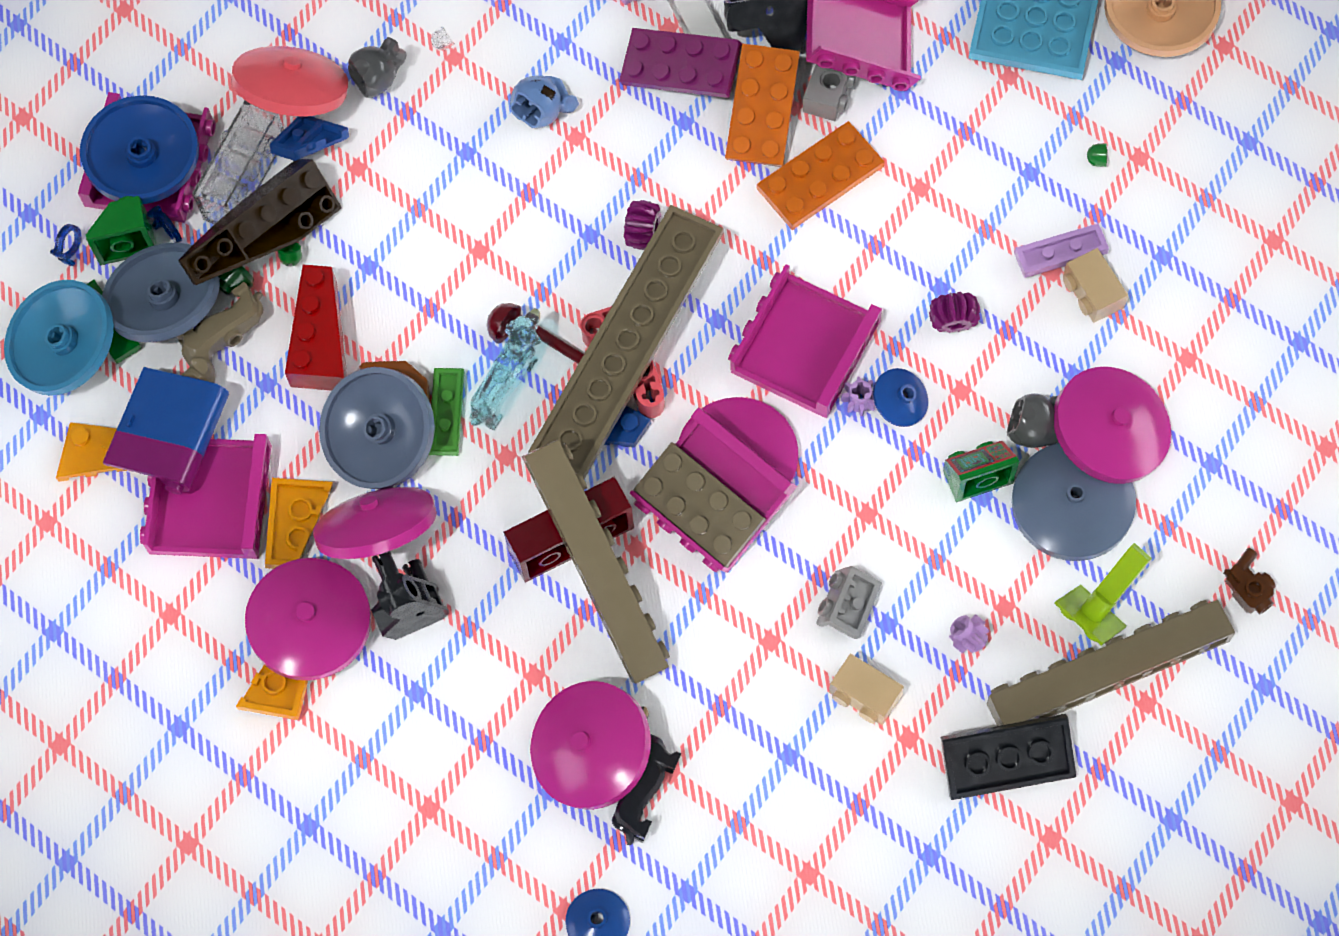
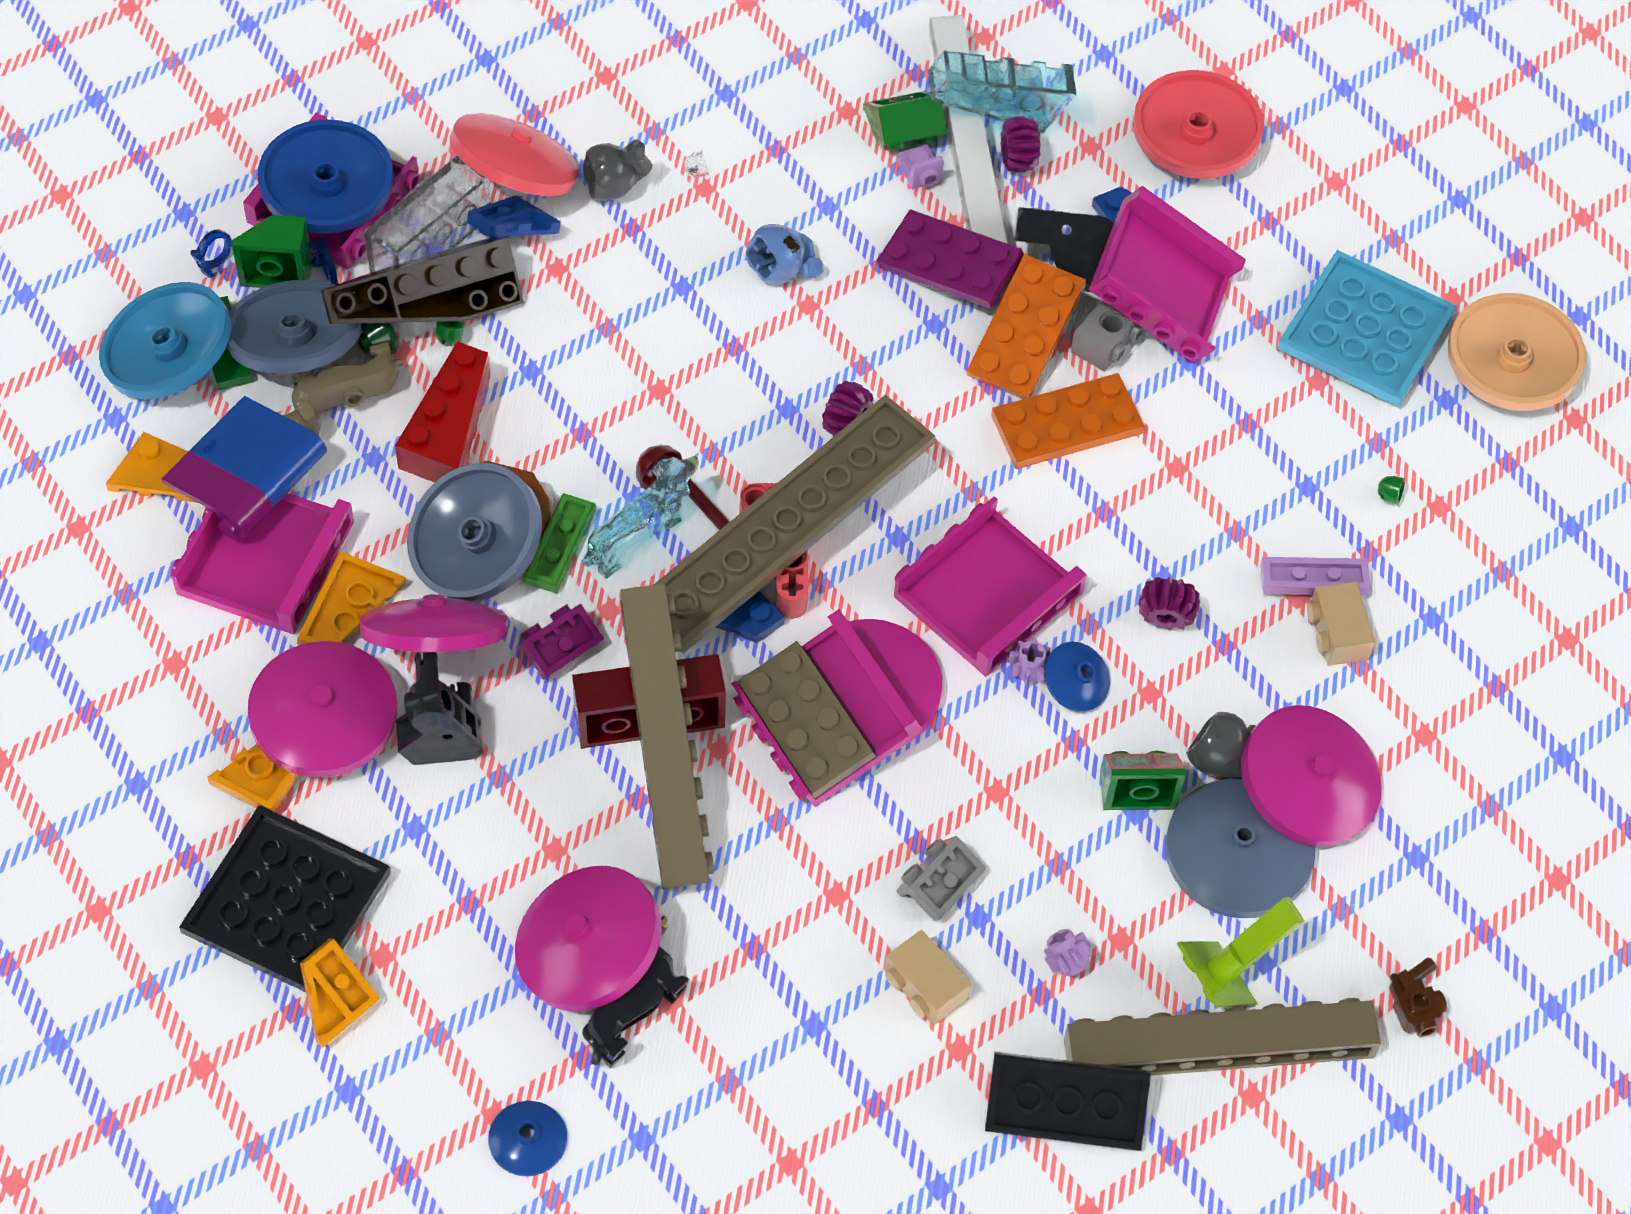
camera: 10 degrees right, 10 degrees down
none -> black plate [179,805,391,993]
none -> light orange wing [300,938,381,1047]
none -> magenta bracket [515,603,604,680]

